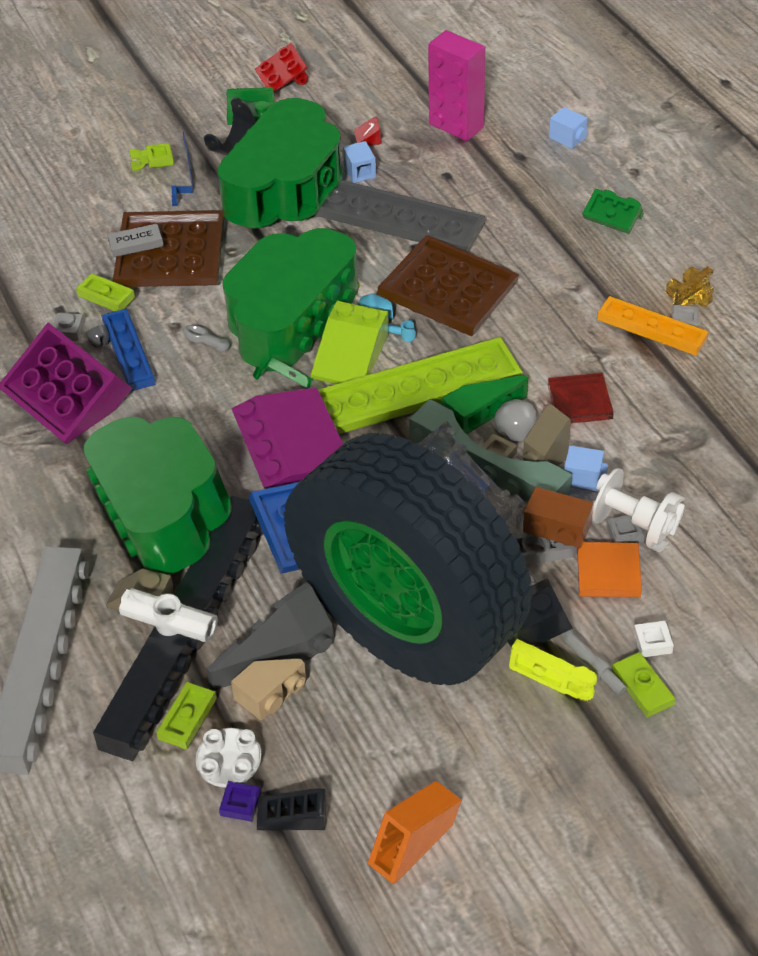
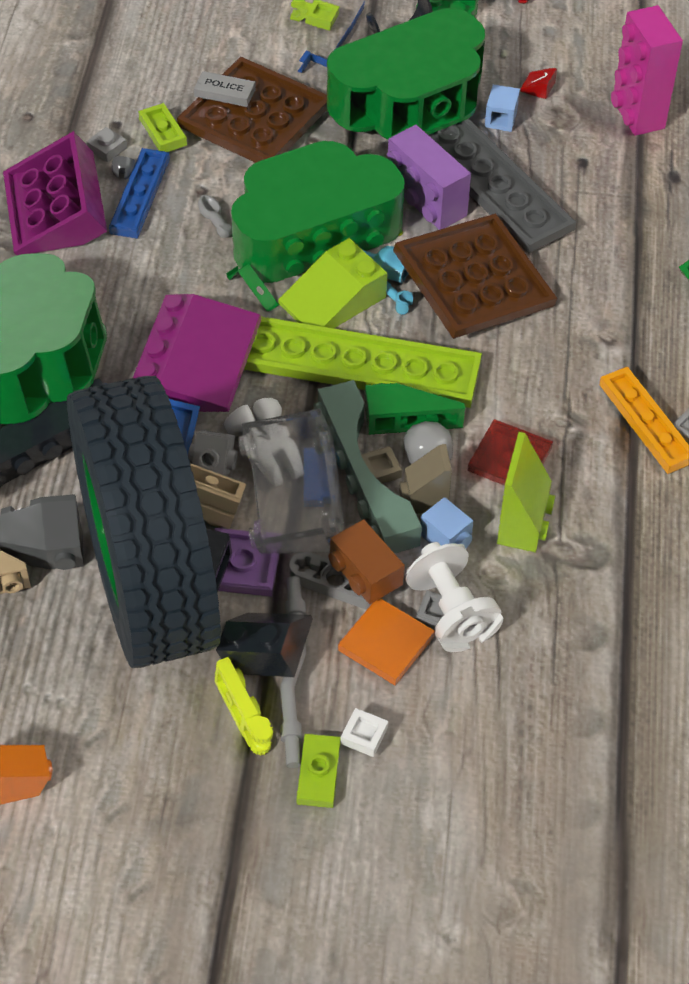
camera: 30 degrees right, 5 degrees up
none -> medium lavender brick [387,125,471,230]
none -> lime slope [497,432,556,553]

